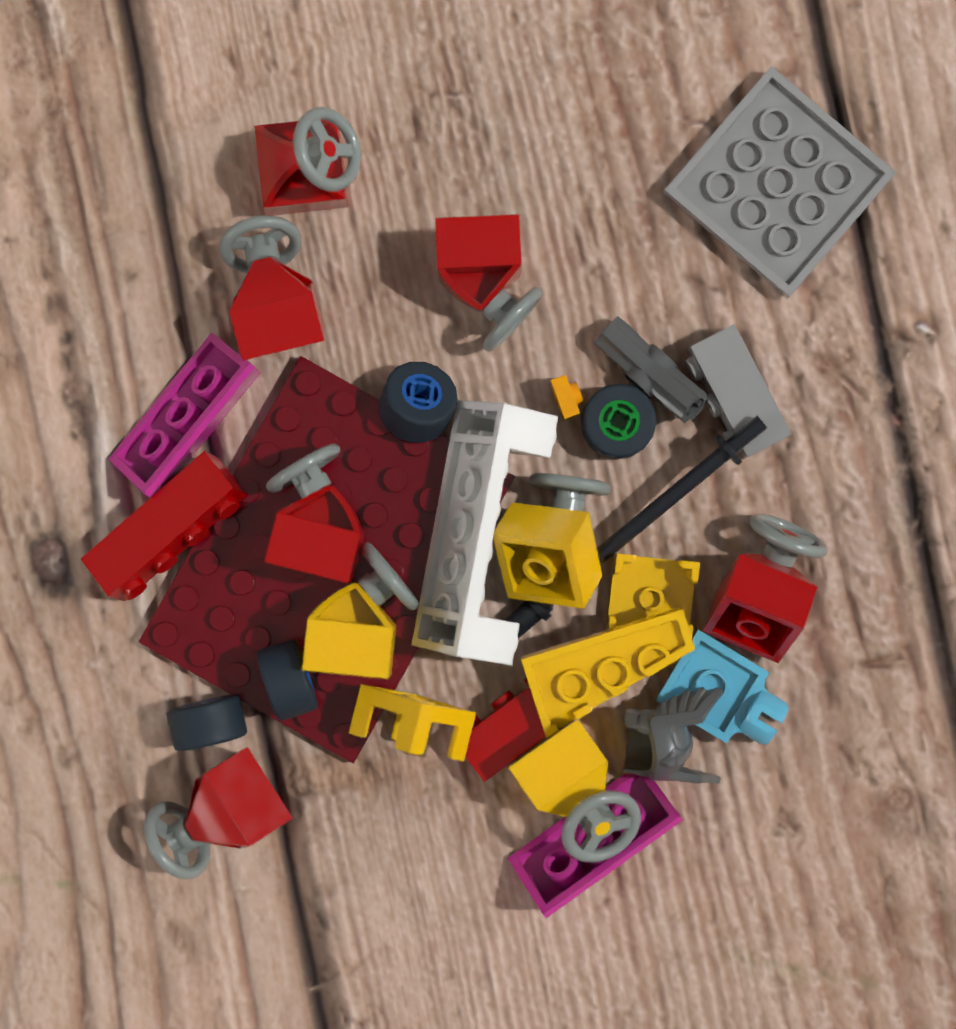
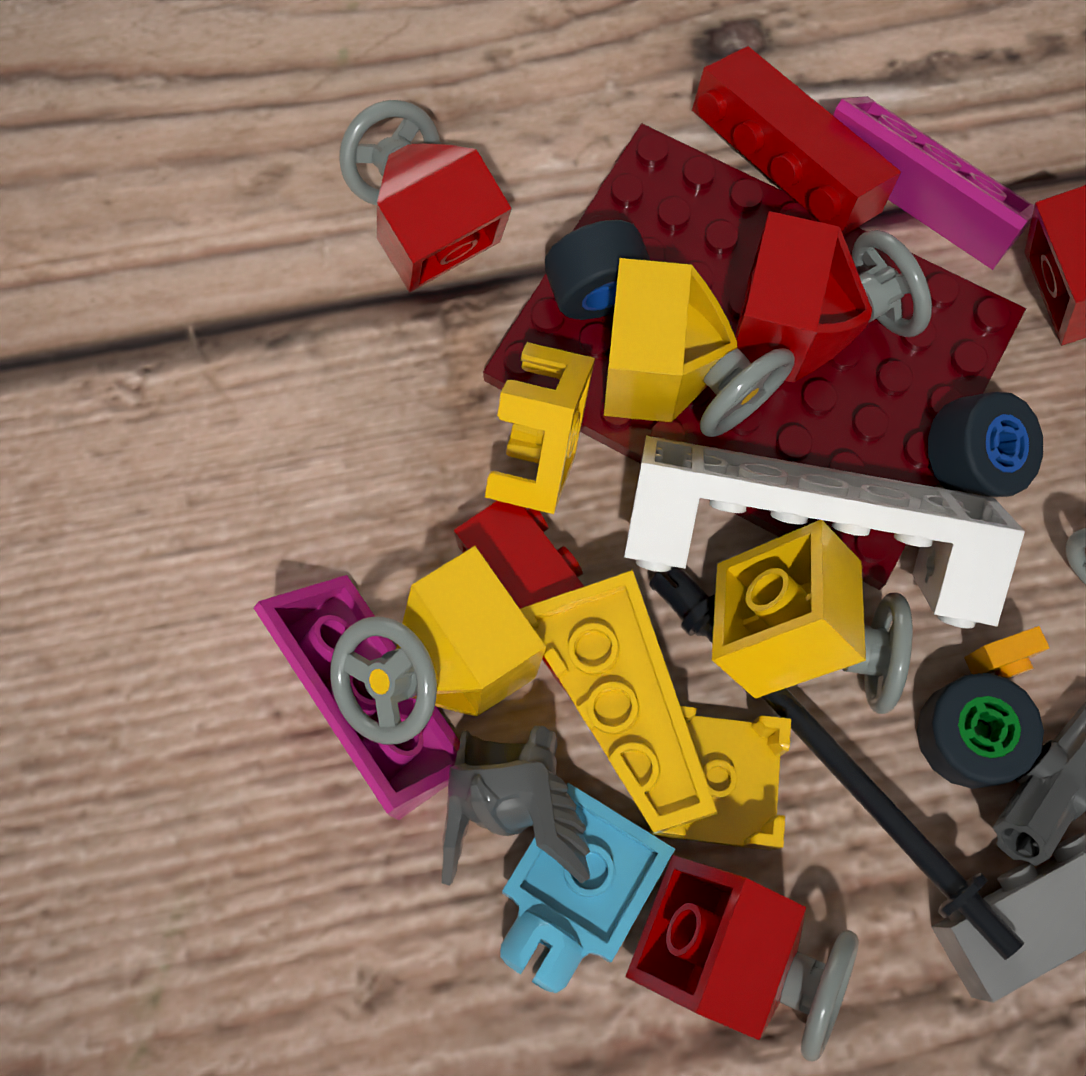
camera: 90 degrees right, 15 degrees down
black wheel [166,694,247,751] -> none

